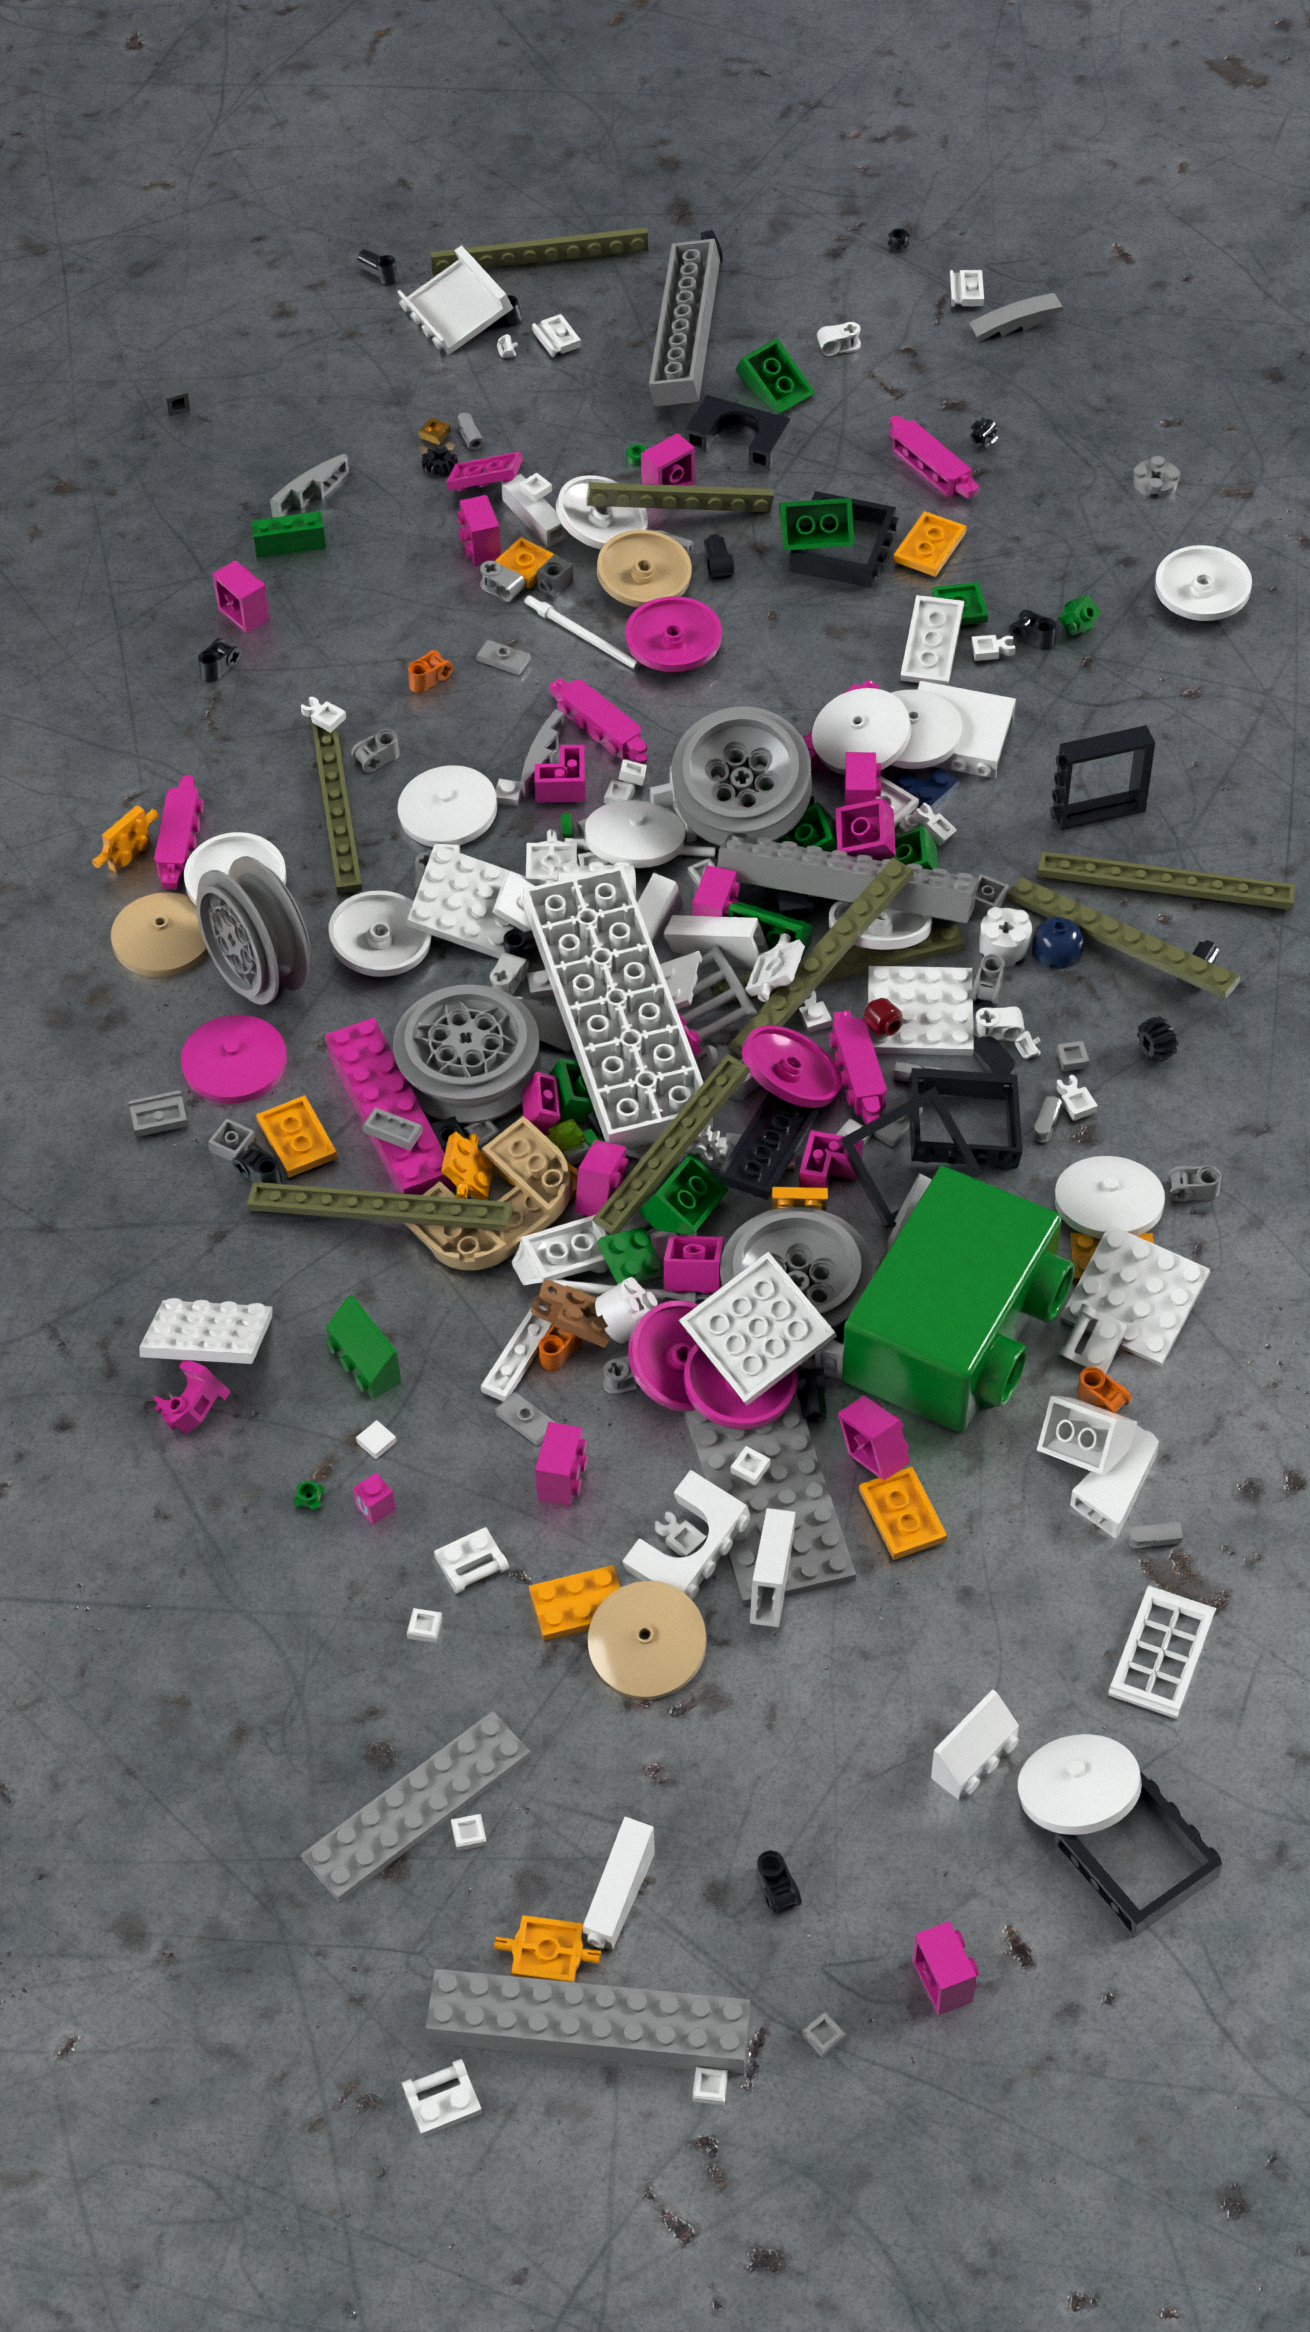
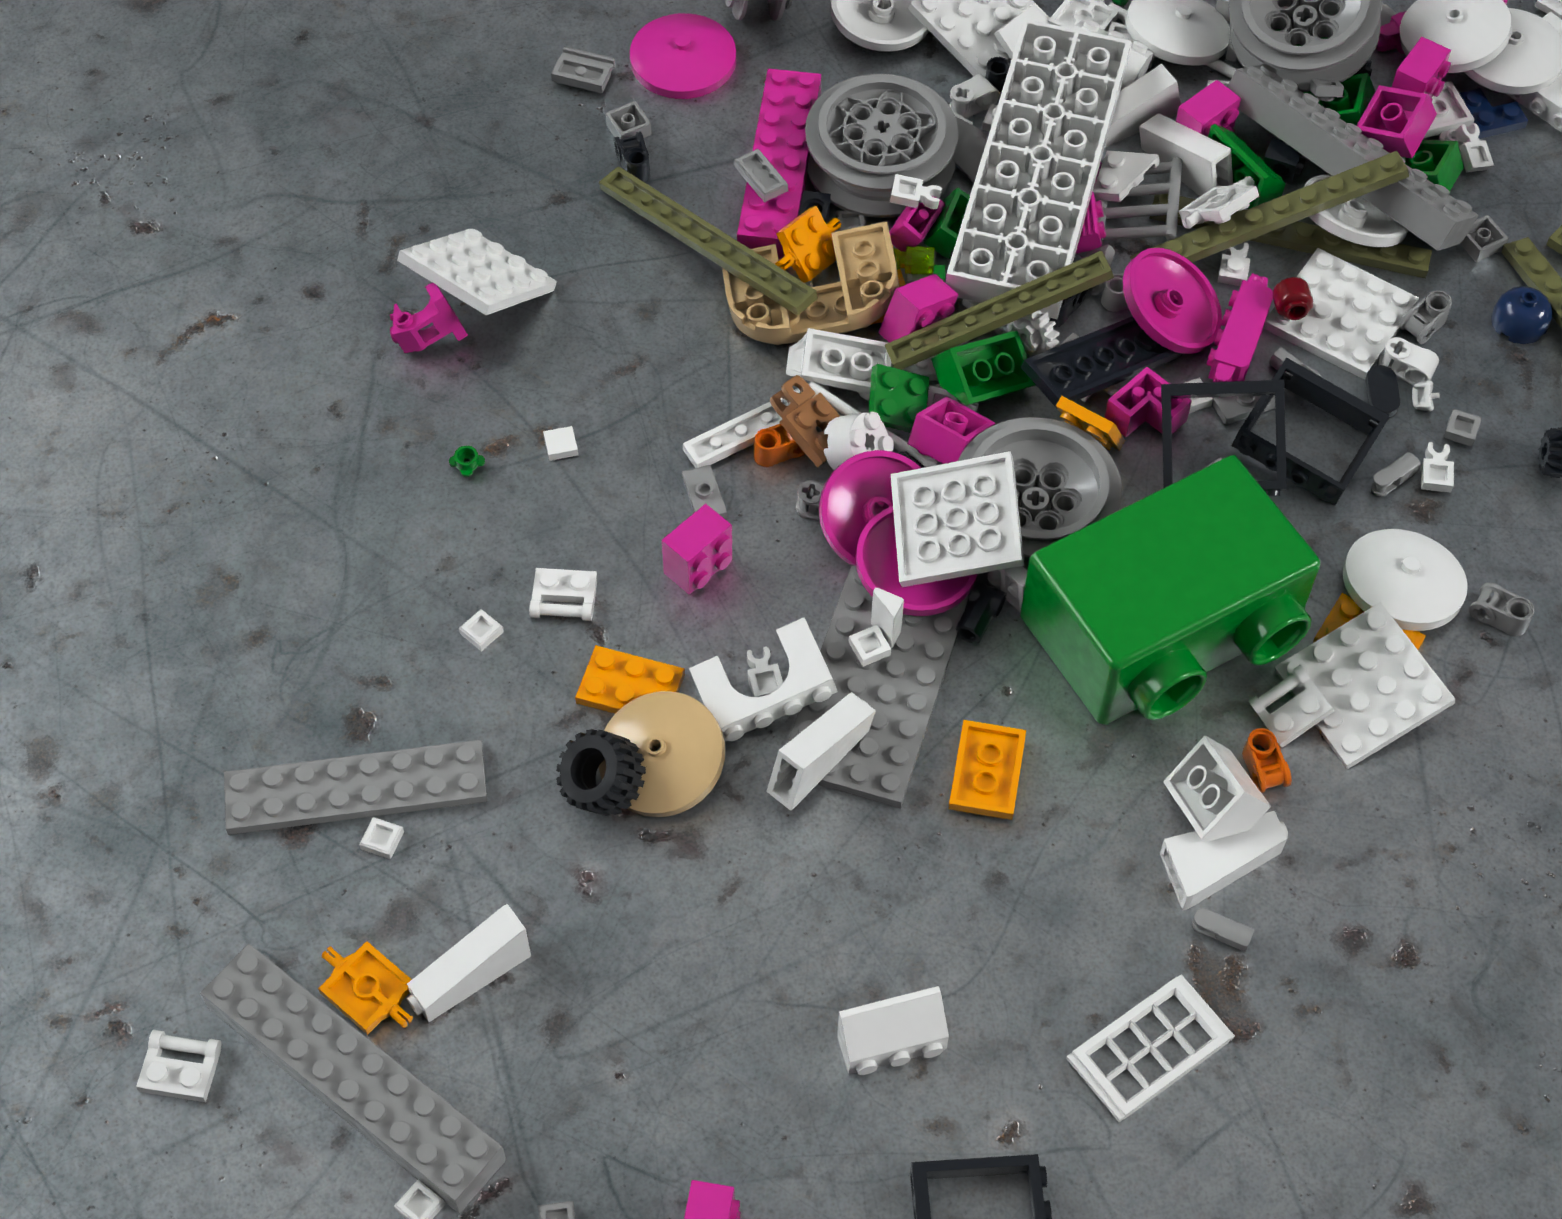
camera: 30 degrees right, 5 degrees up
light orange plate [256,1095,337,1178] -> none
green slope [325,1295,401,1399] -> none
dark pink brick [353,1473,396,1525] -> none
black piece [756,1850,802,1915] -> none
dark pink brick [838,1395,910,1481] -> none
white brick [979,907,1032,967] -> none
white dish [1018,1734,1142,1835] -> none
none -> black tyre [556,729,646,816]
none -> white slope [871,587,904,648]
none -> white plate [890,174,942,209]
none -> light grey plate [1309,79,1344,101]

